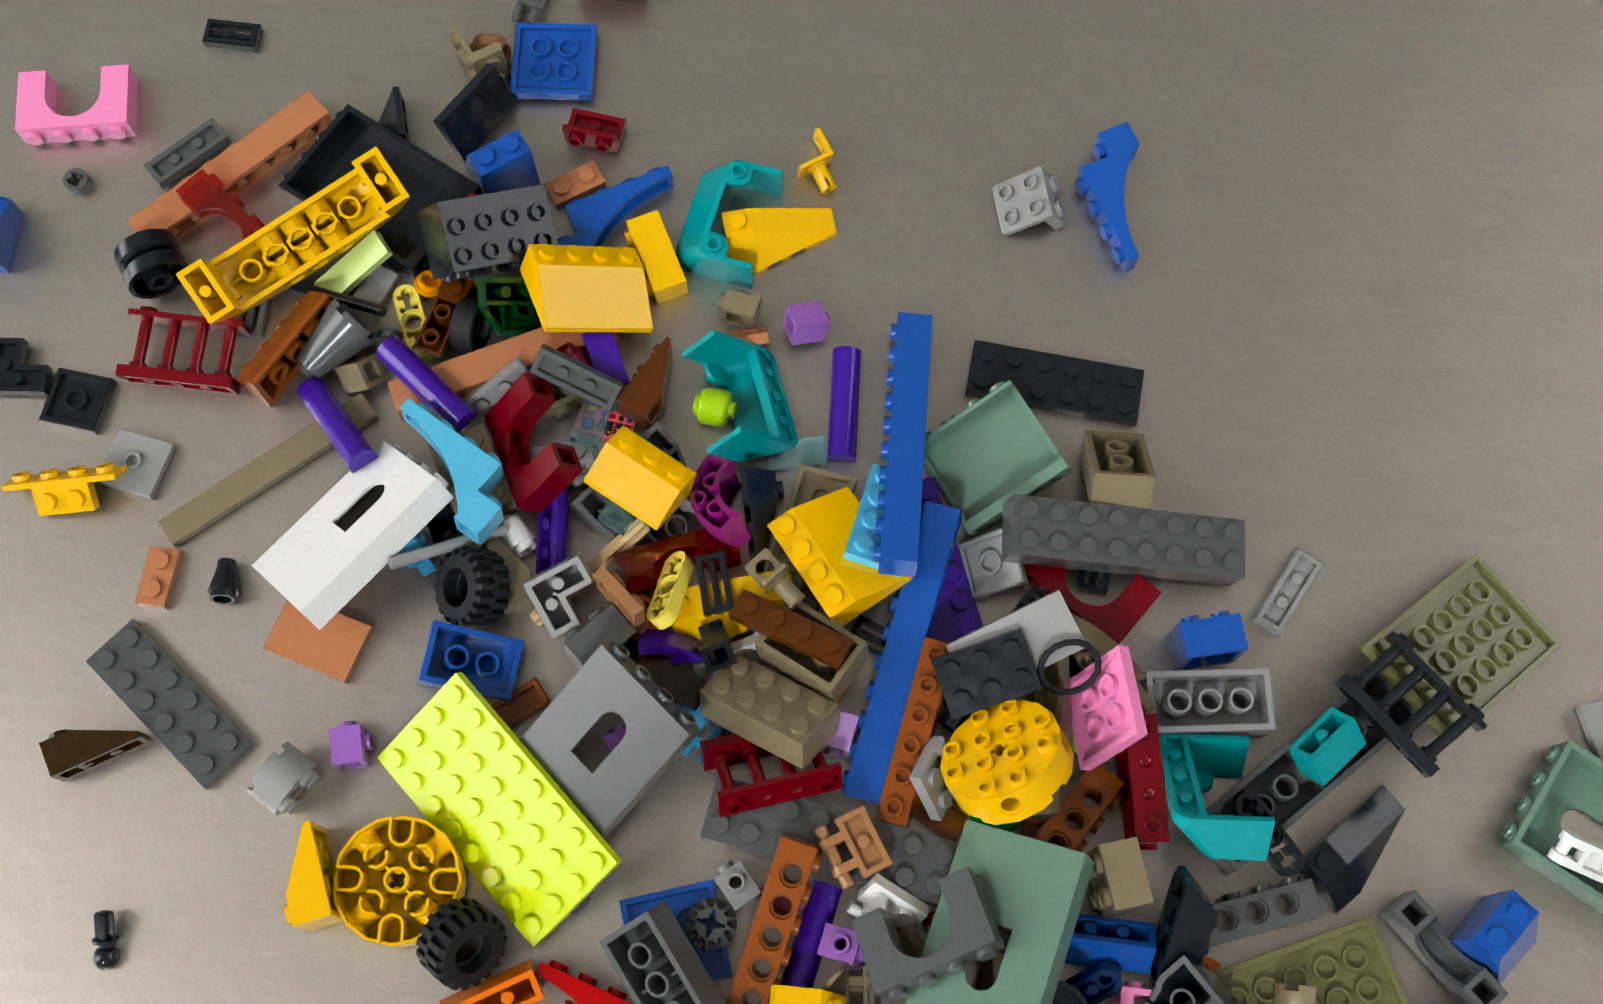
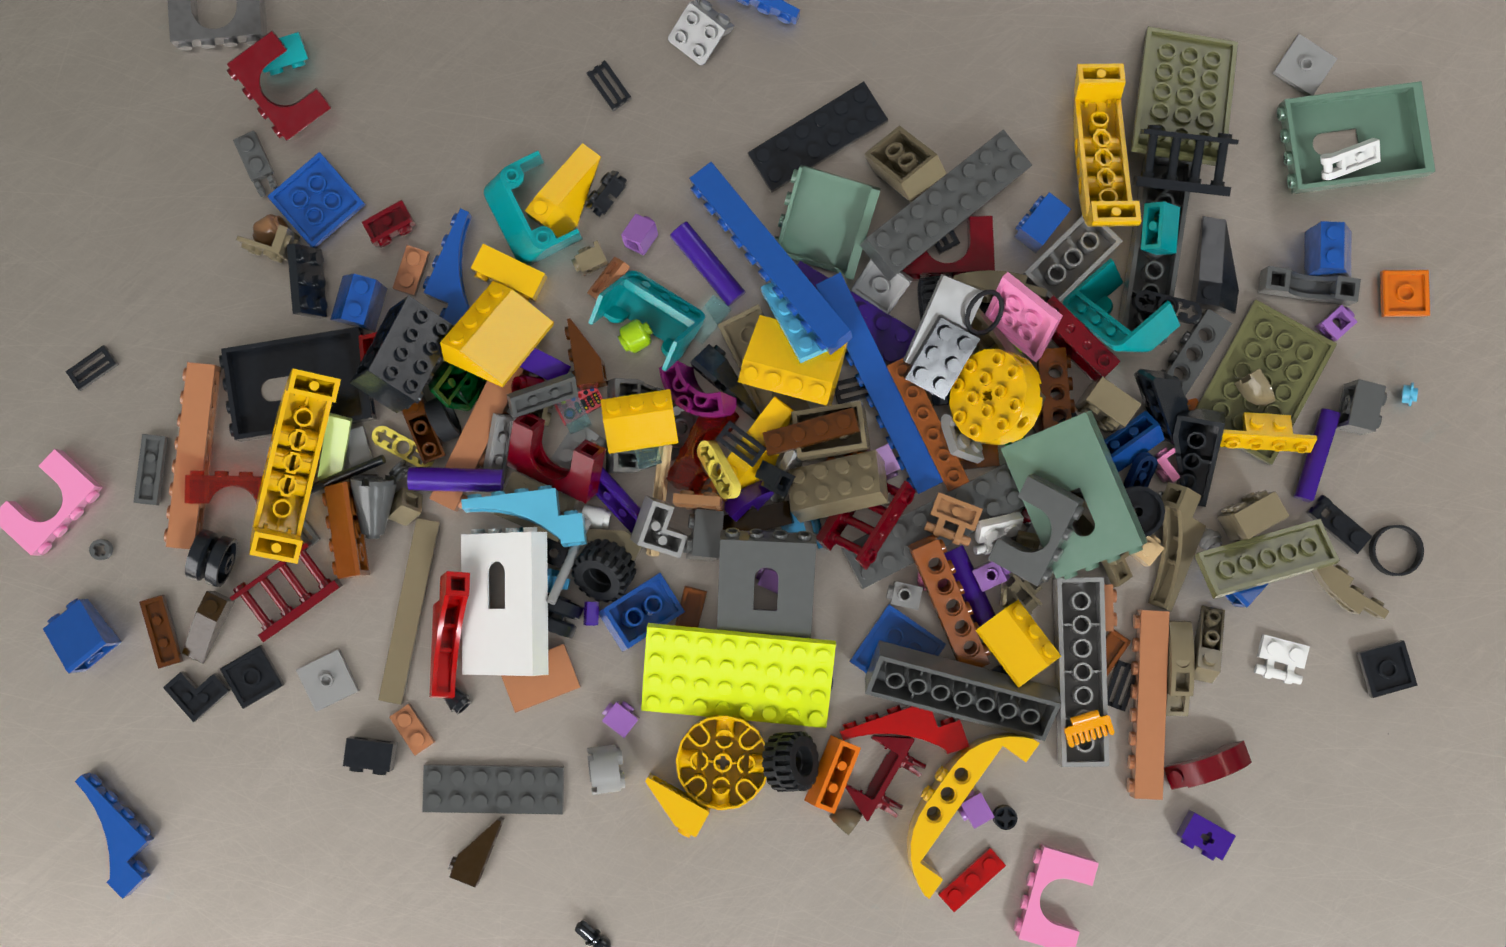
camera: 40 degrees left, 15 degrees up
yellow bracket [1,462,128,516] -> none
dark purple brick [297,377,378,473] -> none
black slope [378,86,410,142] -> none
light orange plate [414,270,442,298] -> none
dark grey gear [686,898,737,951] -> none
dark tan bracket [744,548,805,609] -> none
yellow bracket [797,127,837,195] -> none
light grey tile [1252,548,1324,638] -> none
none -> reddish brown plate [139,595,183,669]
none -> slope [182,591,235,664]
none -> black brick [343,736,398,775]
none -> red arch [429,571,470,699]
none -> black wheel [548,593,584,639]
none -> dark purple slope [583,601,599,626]
none -> black hinge [585,171,627,217]
none -> black tile [587,60,632,111]
none -> yellow slope [1073,63,1142,227]

